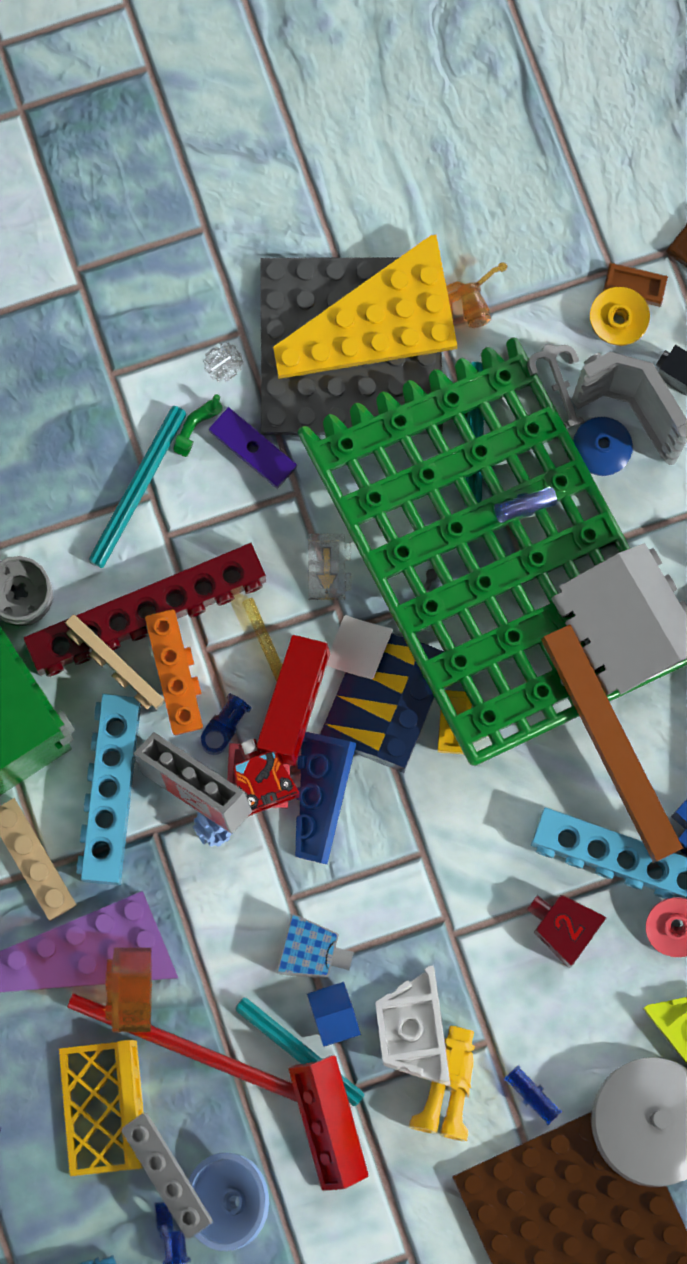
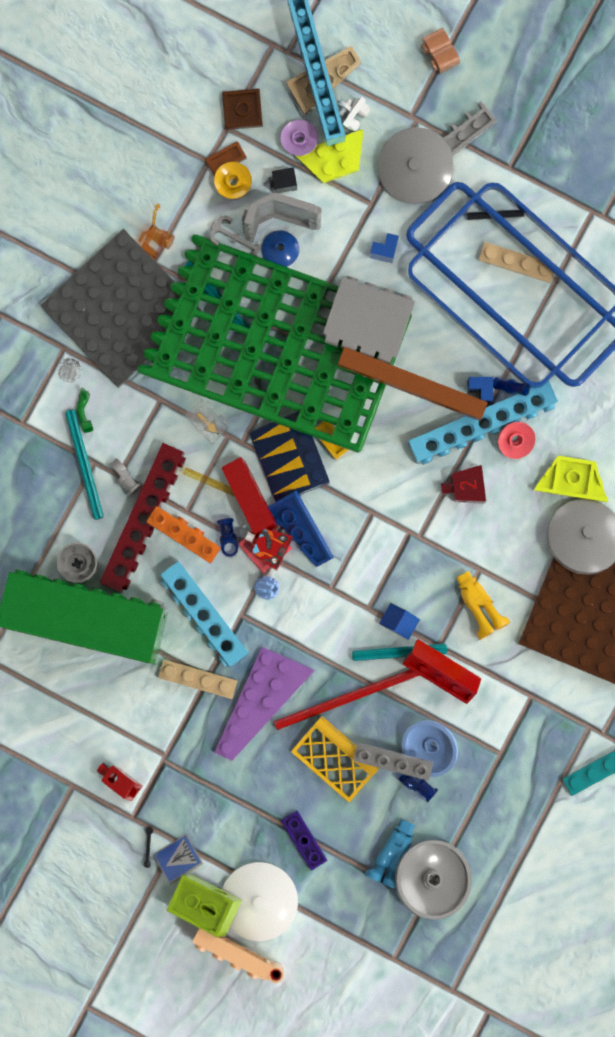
camera: 40 degrees left, 5 degrees up
tan plate [65,614,165,711] -> none
clear orange brick [105,948,152,1032] -> none
light grey brick [133,732,252,834] -> none
dark purple tile [209,407,297,489] -> none
yellow wing [273,235,458,379] -> none
torso [277,914,354,979] -> none
white sticker [327,615,393,679] -> none
white wing [375,965,451,1085] -> none
clear blue pin [494,487,557,523] -> none
clear blue pin [504,1065,562,1125] -> none
none -> light grey connector [110,458,141,497]

